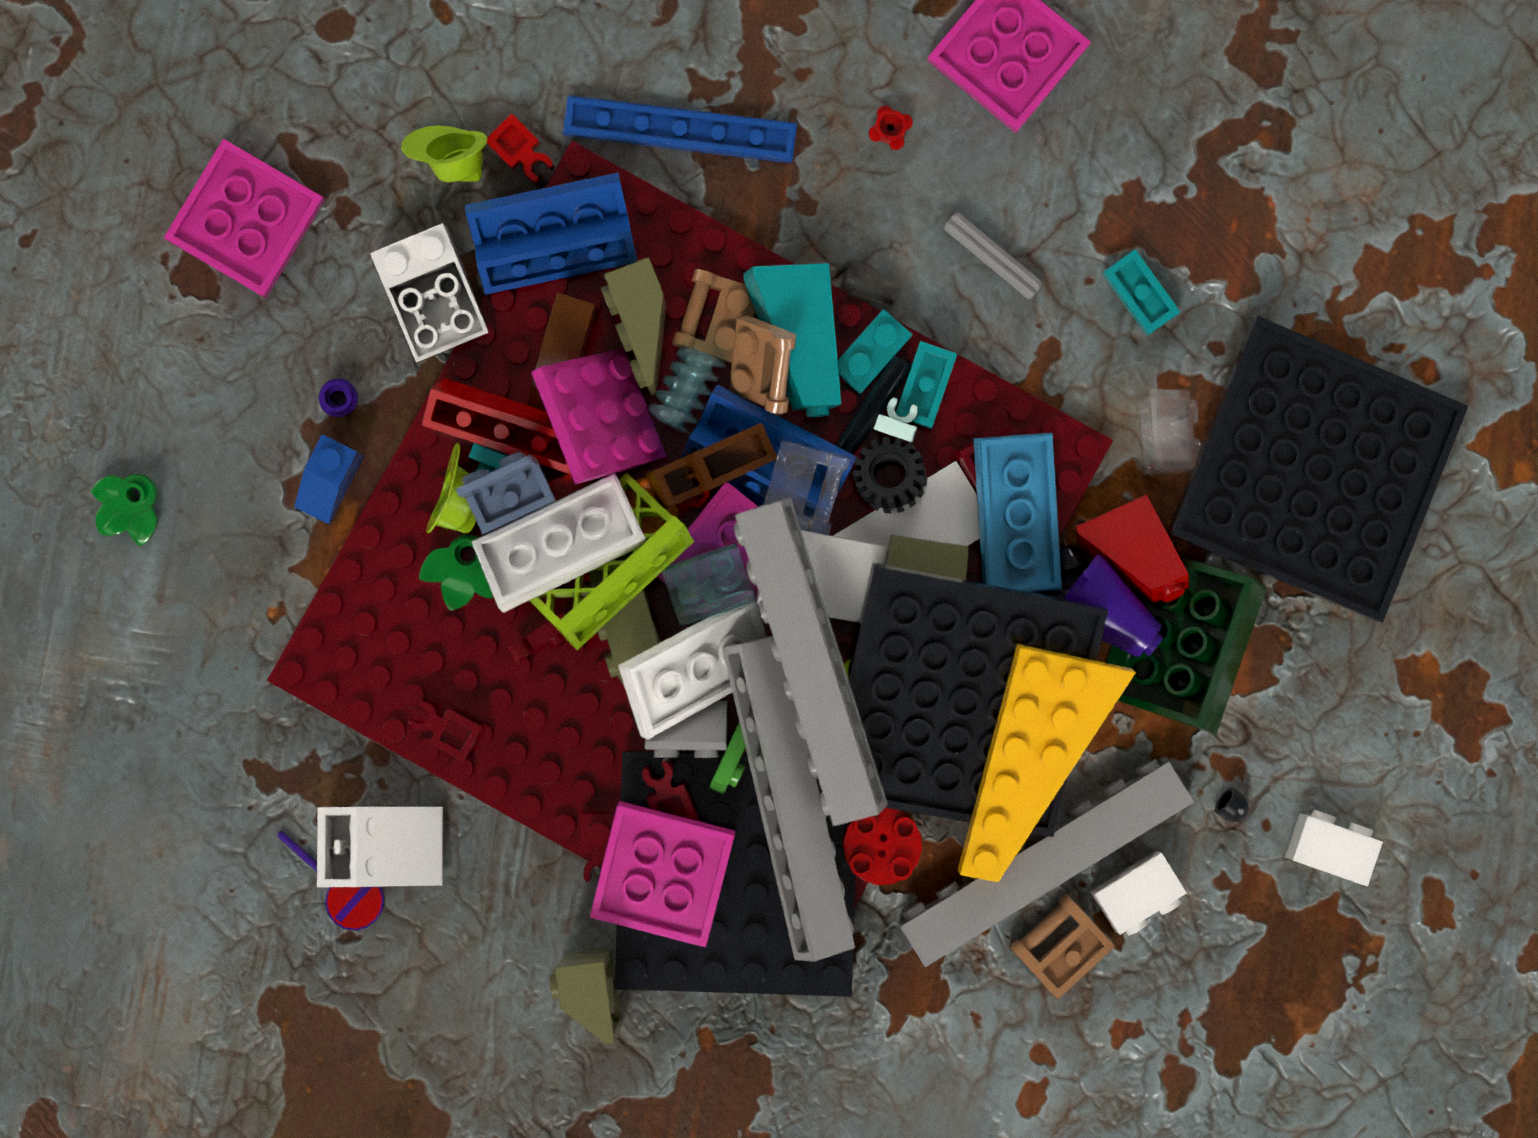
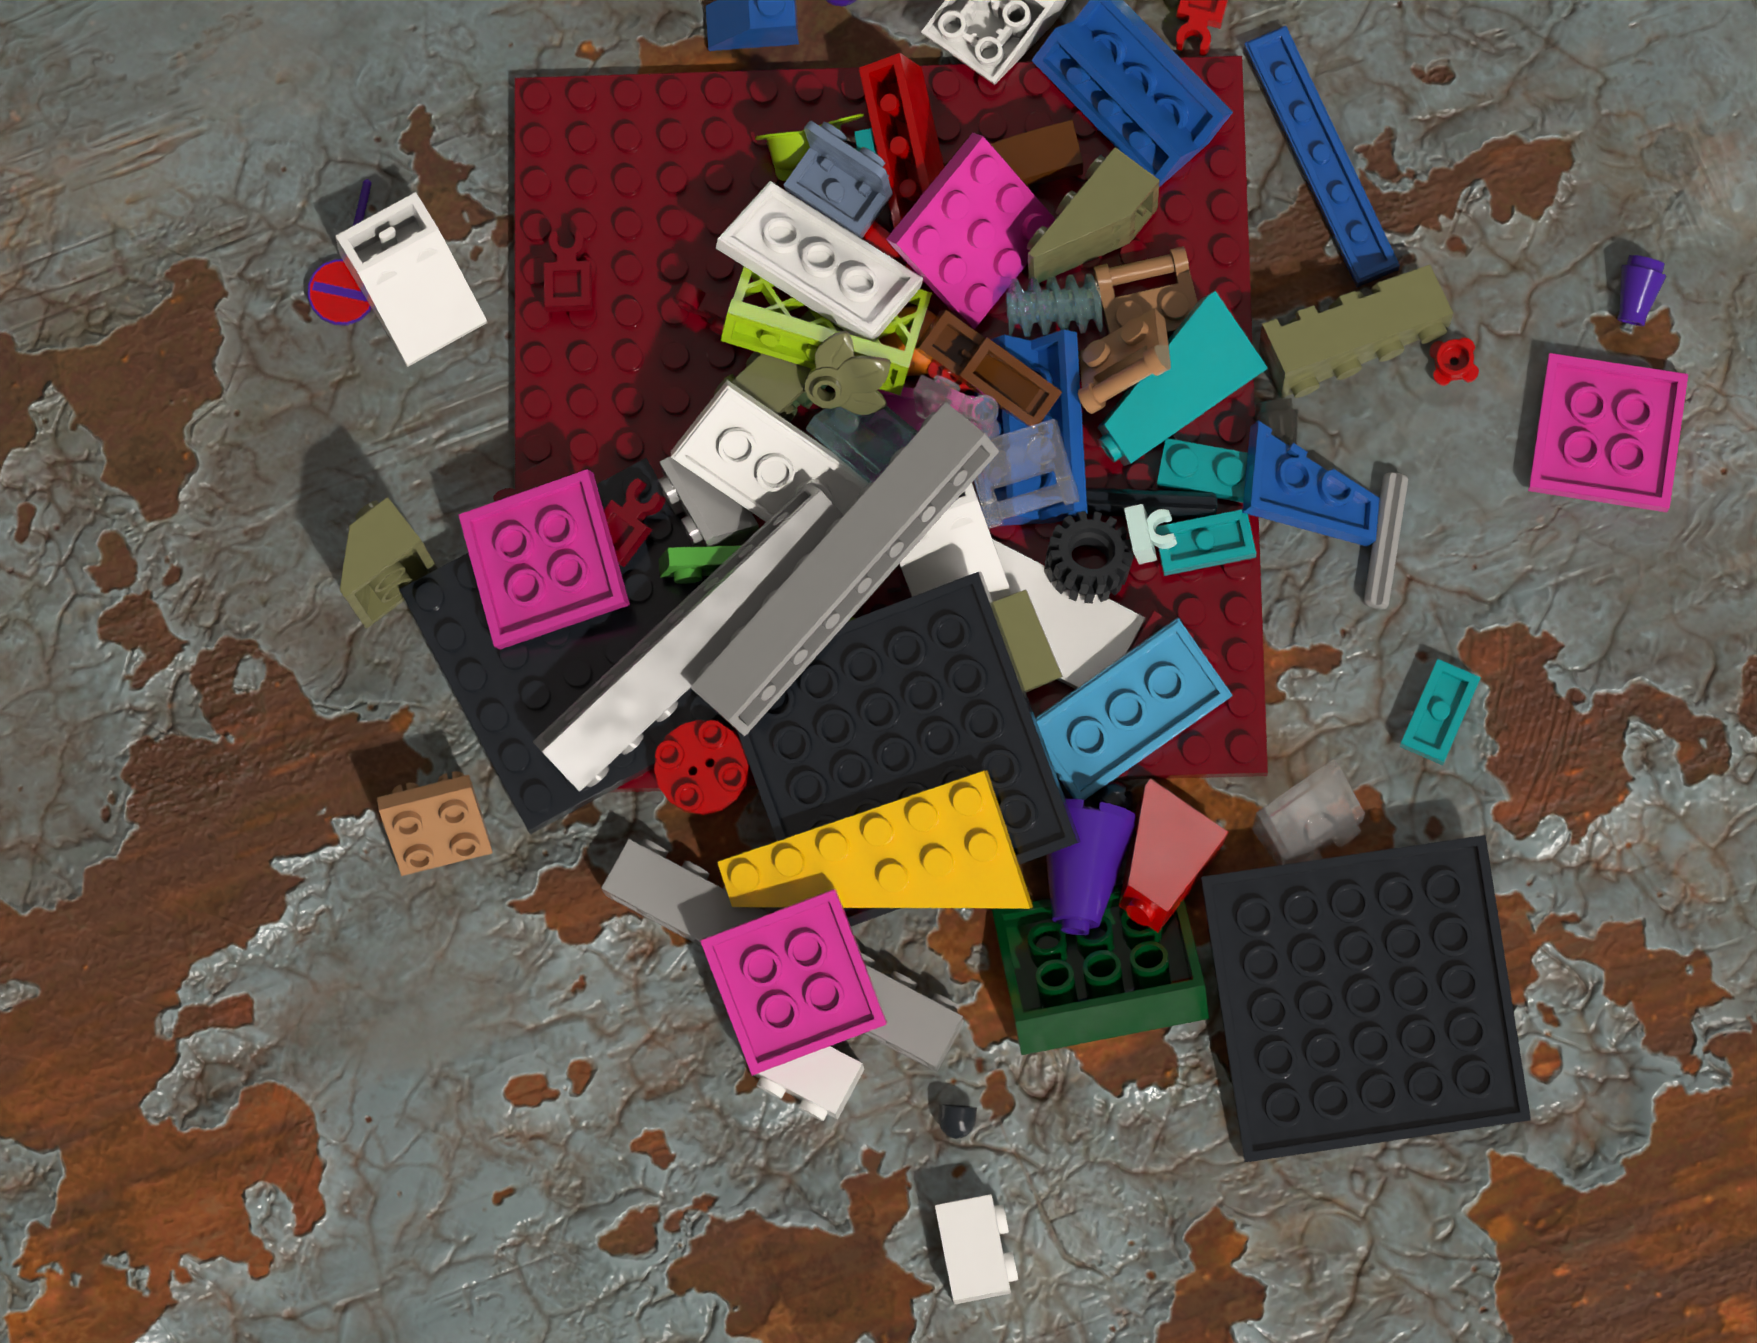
camera: 65 degrees right, 10 degrees down
green plate [419,534,494,611] -> none
medium nougat plate [1009,893,1115,1000] -> none
none -> medium nougat plate [377,771,493,876]
none -> dark pink plate [700,888,888,1076]
none -> olive plate [805,331,891,415]
none -> clear plate [913,375,1000,443]
none -> blue wing [1242,421,1380,547]
none -> olive wedge [1258,264,1453,398]

